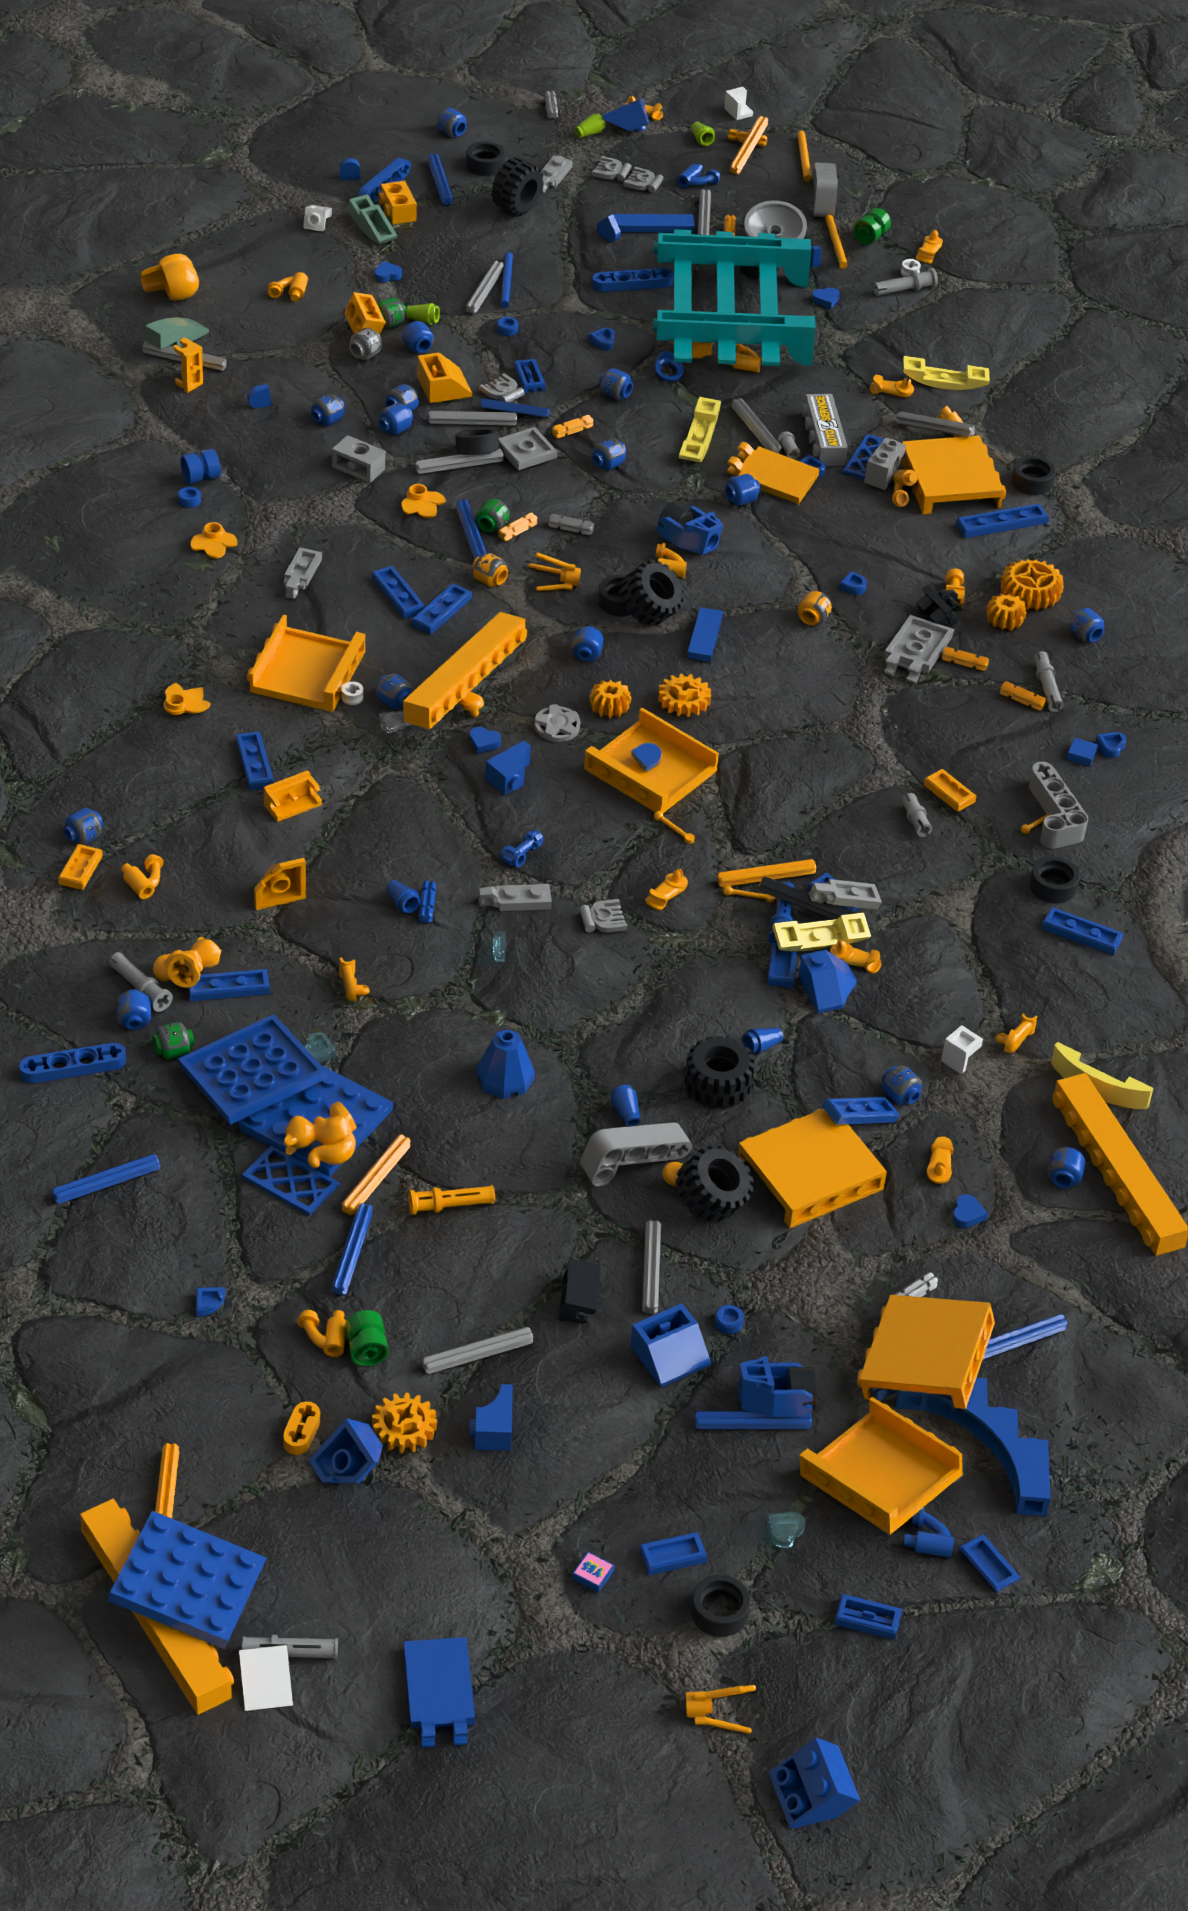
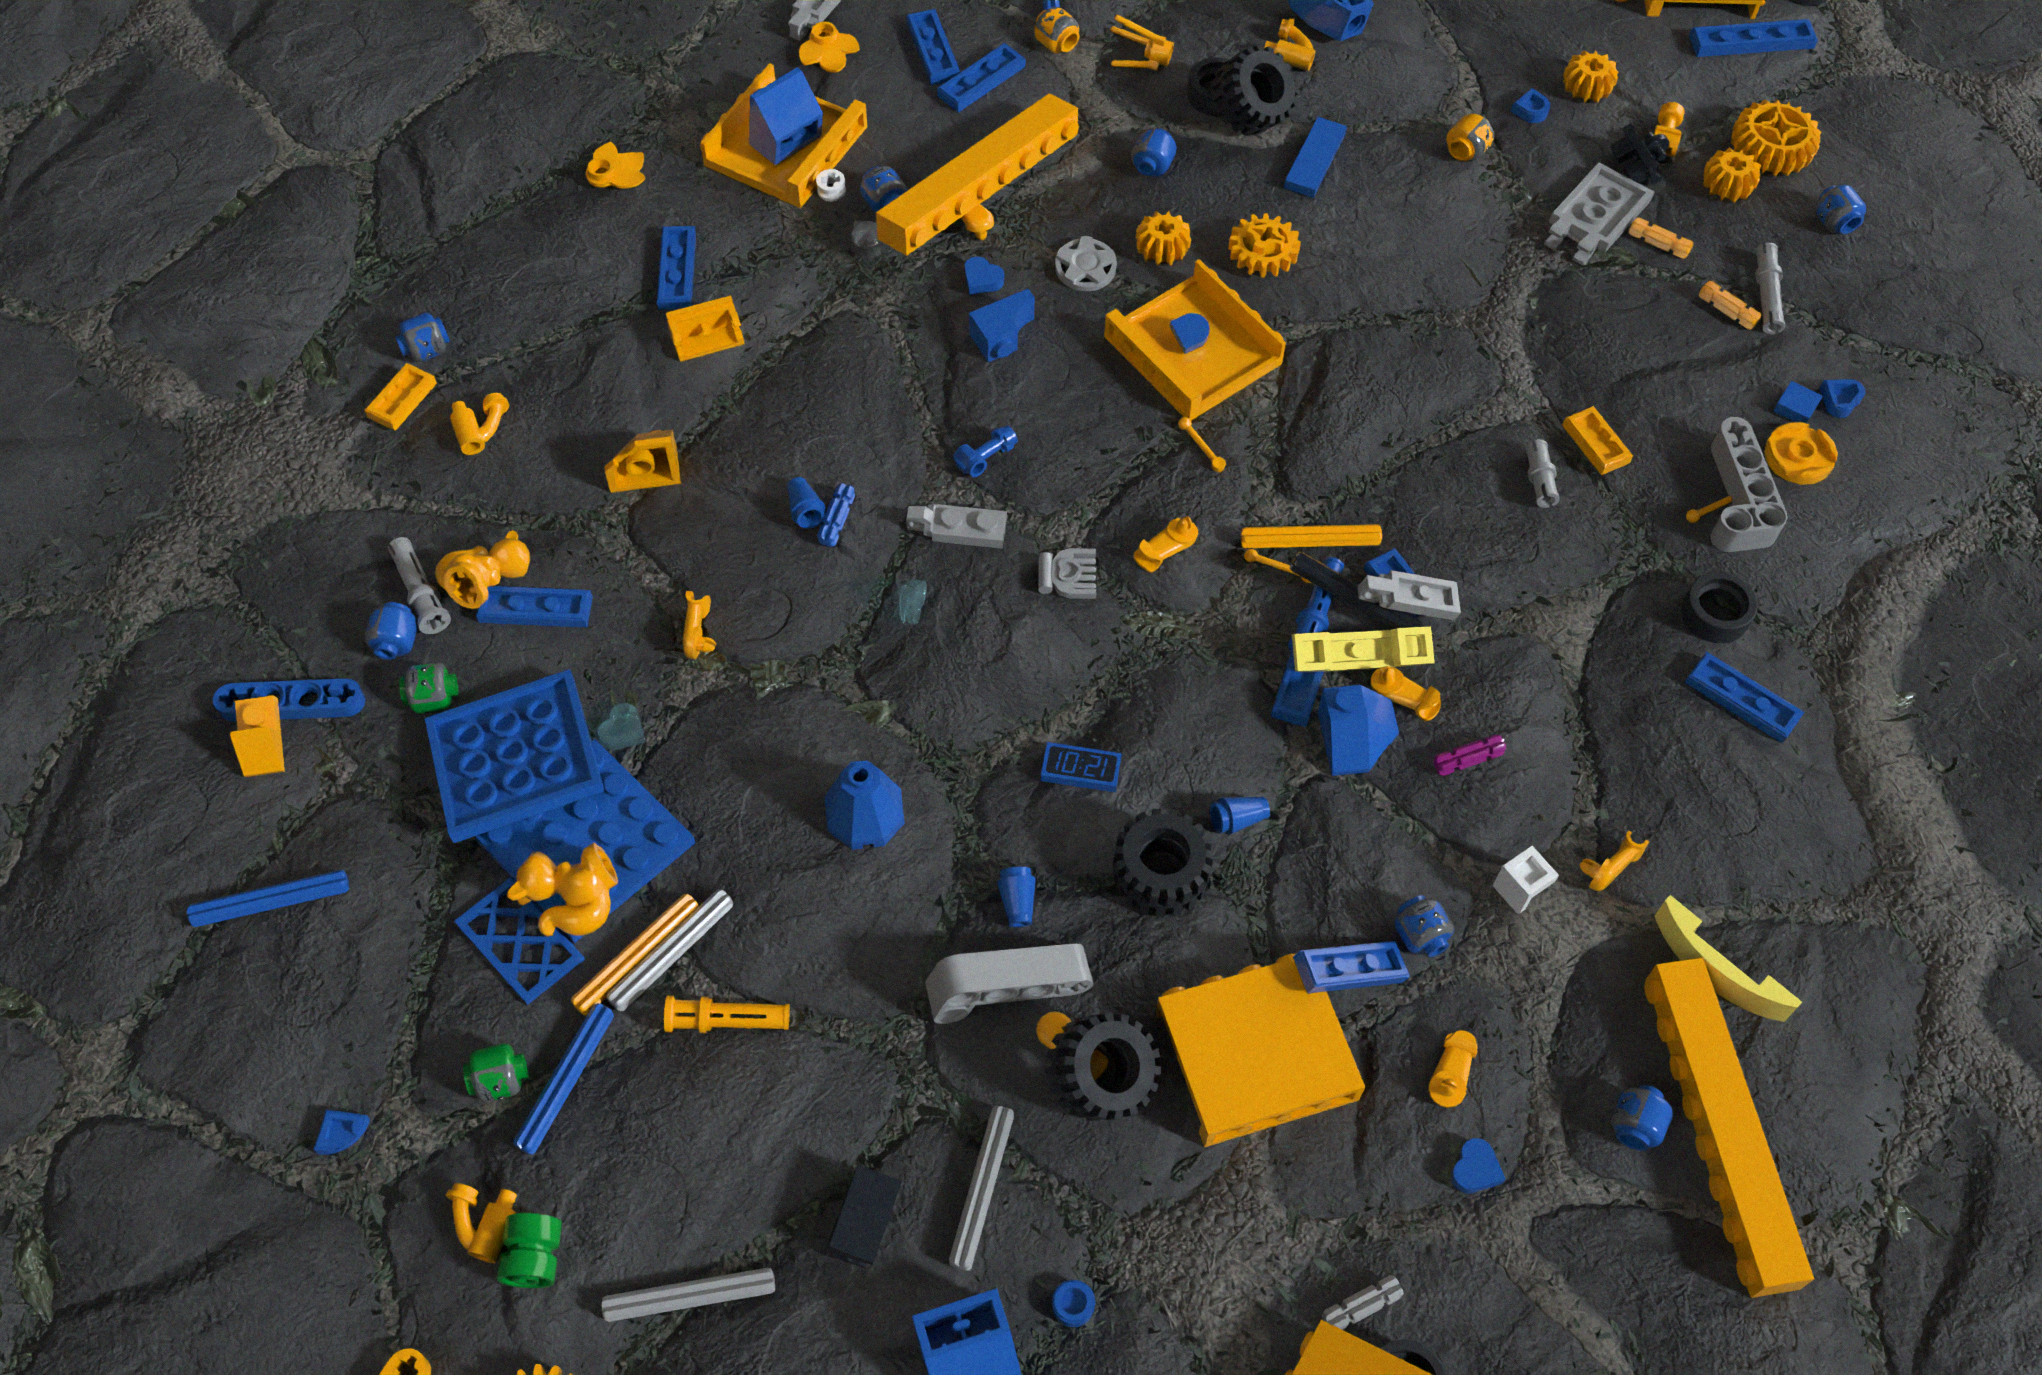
camera: 15 degrees right, 15 degrees up
none -> light orange slope [230,695,285,777]
none -> green head [463,1043,528,1103]
none -> light grey axle [606,889,733,1012]
none -> blue slope [749,67,823,165]
none -> light orange plate [799,21,860,73]
none -> tile [1041,742,1122,793]
none -> magenta axle [1433,734,1506,776]
none -> light orange gear [1563,50,1618,103]
none -> light orange tile [1764,422,1838,485]

